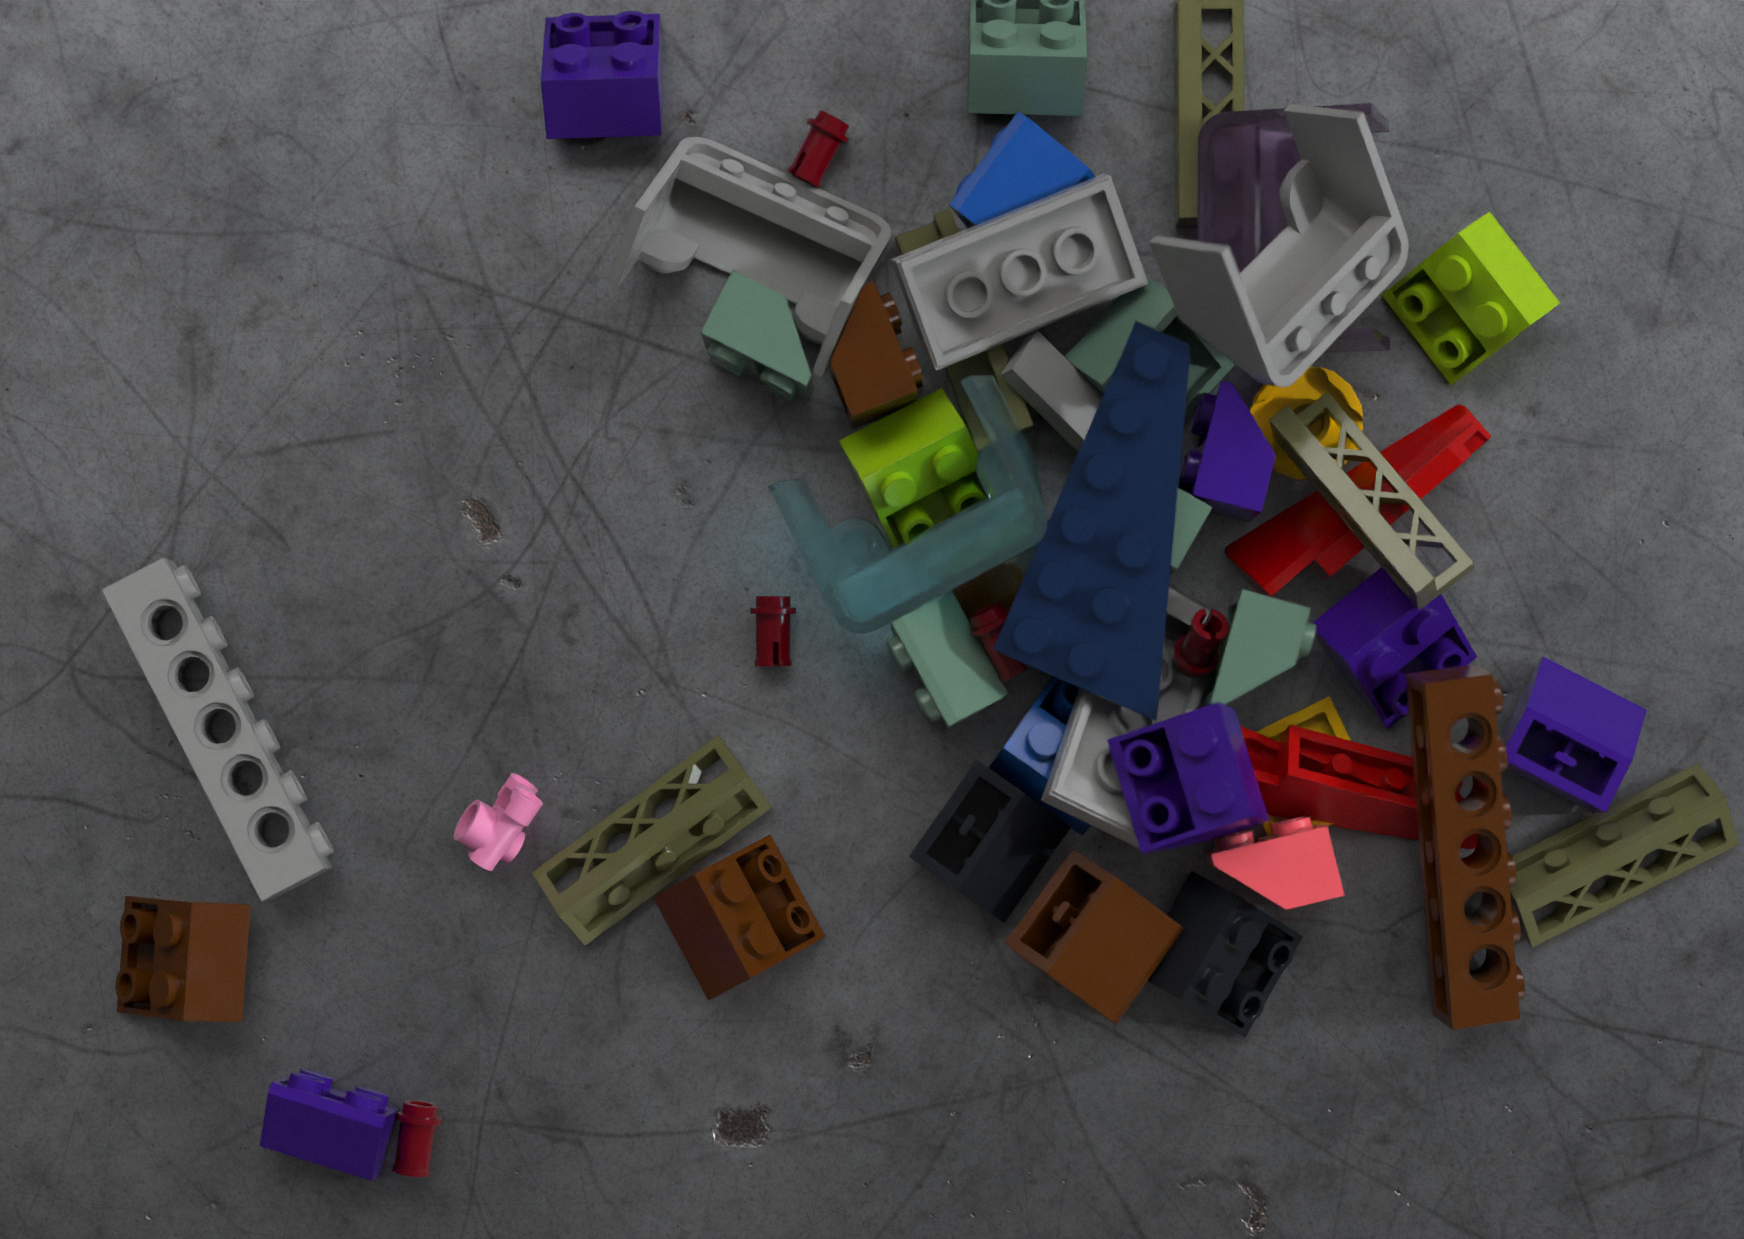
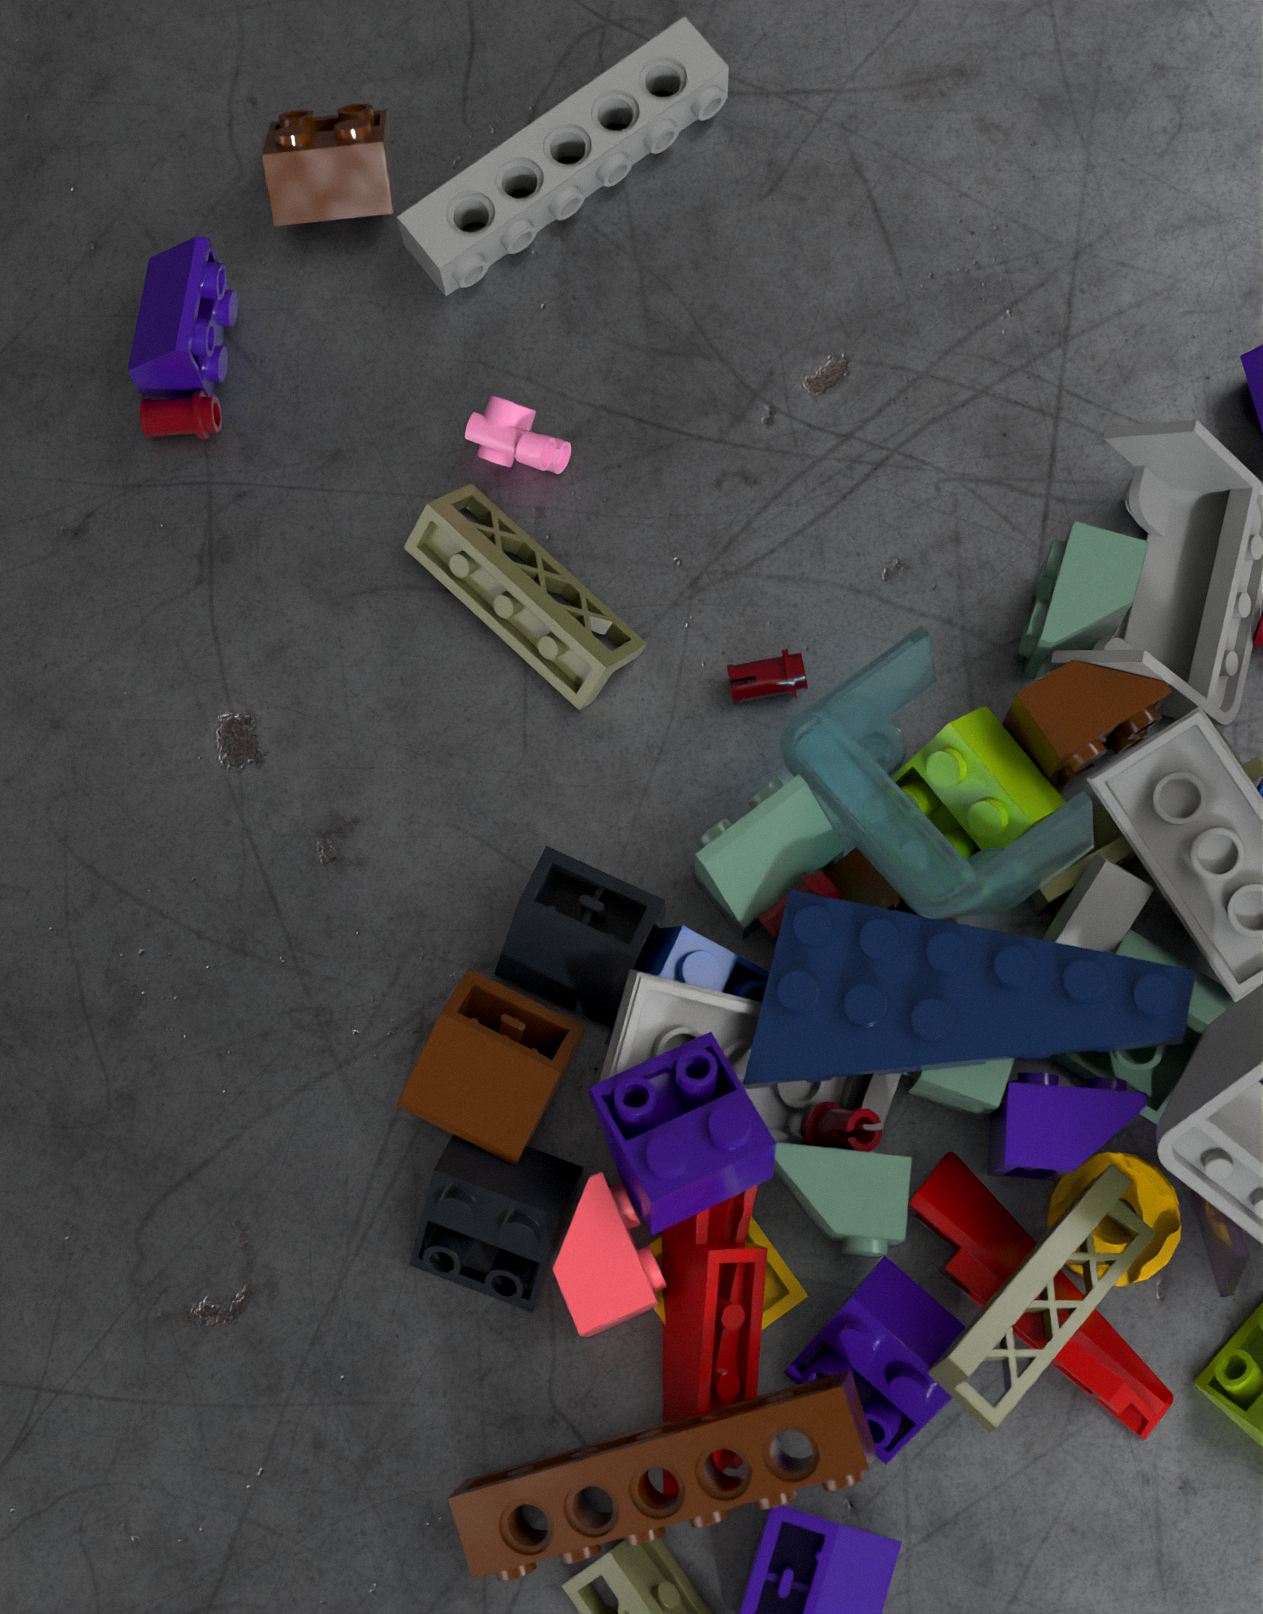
camera: 85 degrees right, 10 degrees down
reddish brown slope [653,834,826,1001] -> none

